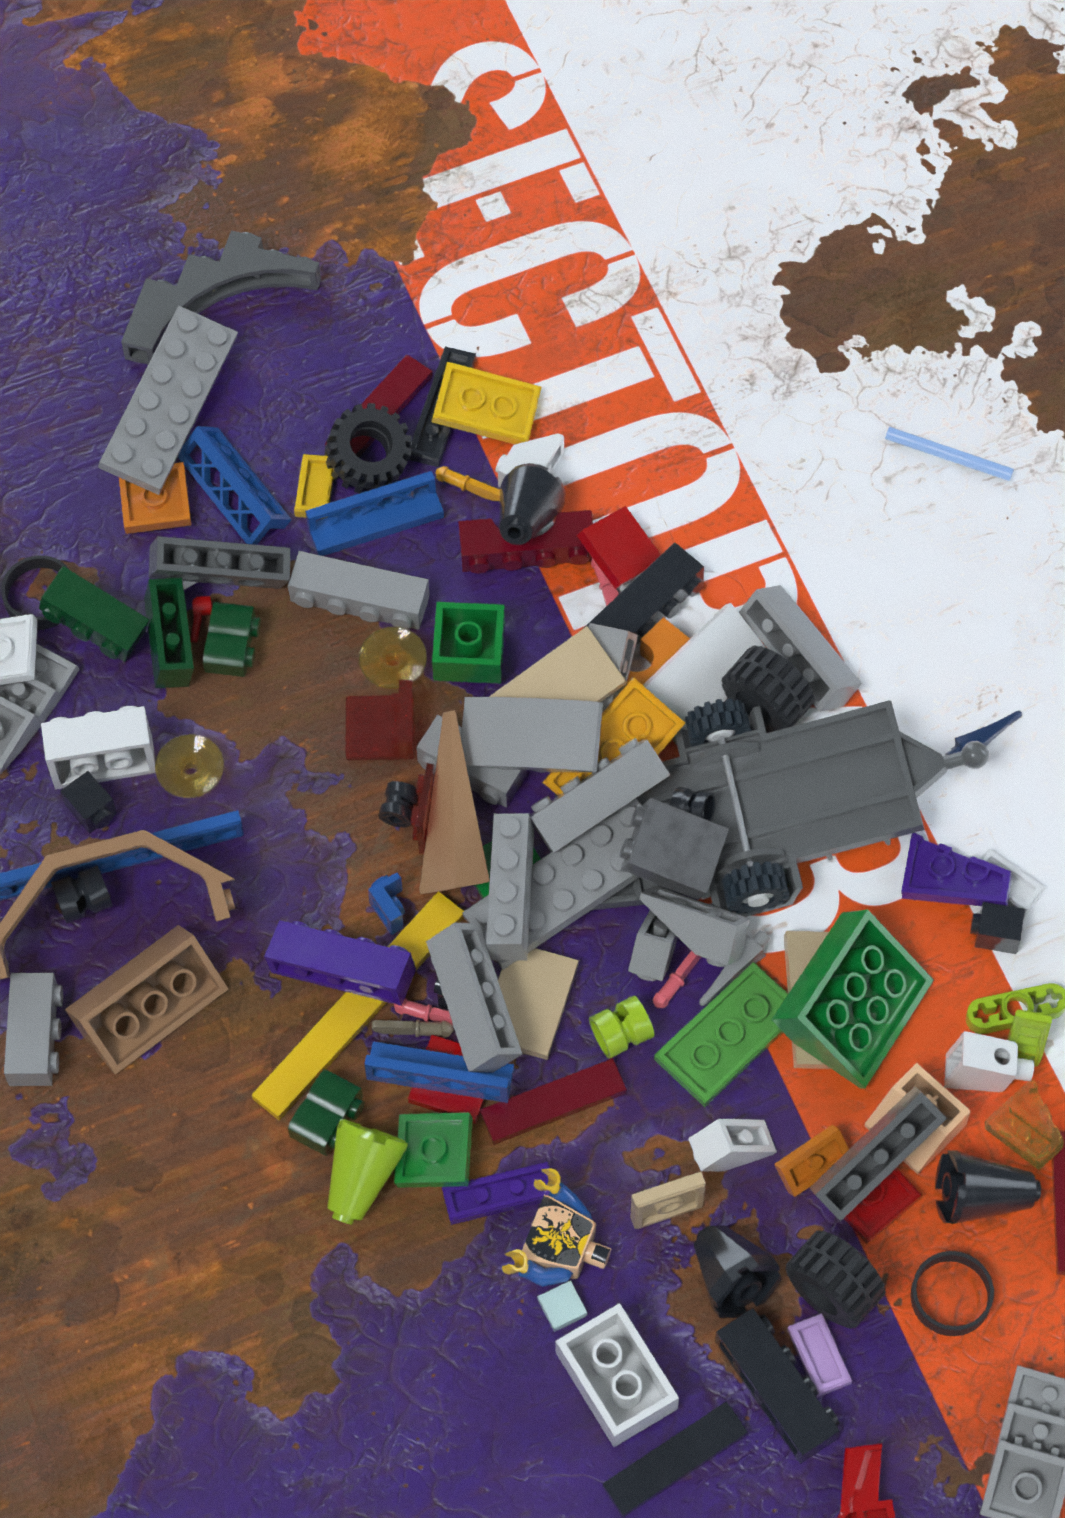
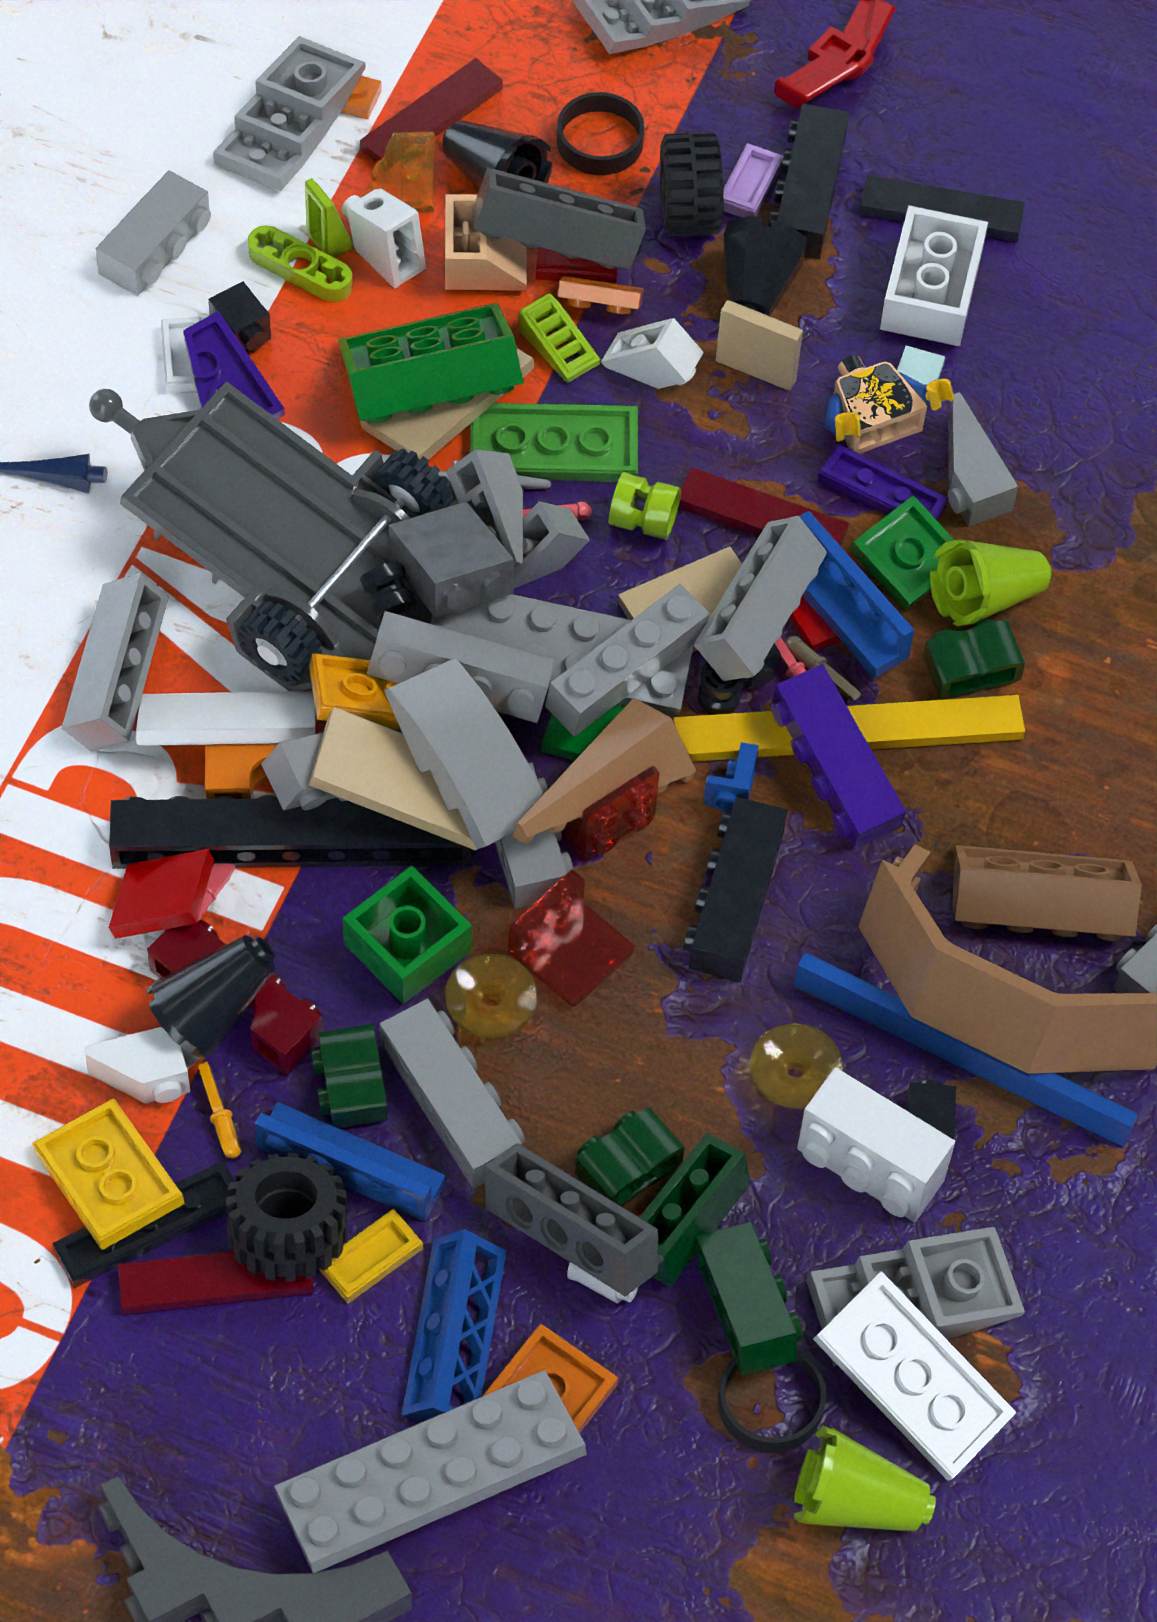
camera: 140 degrees left, 5 degrees down
black wheel [378,781,420,828] -> none
black tyre [721,645,815,733] -> none
none -> dark green brick [311,1024,388,1128]
none -> lime slope [518,293,600,384]
none -> black brick [683,796,788,982]
none -> light grey slope [948,392,1018,527]

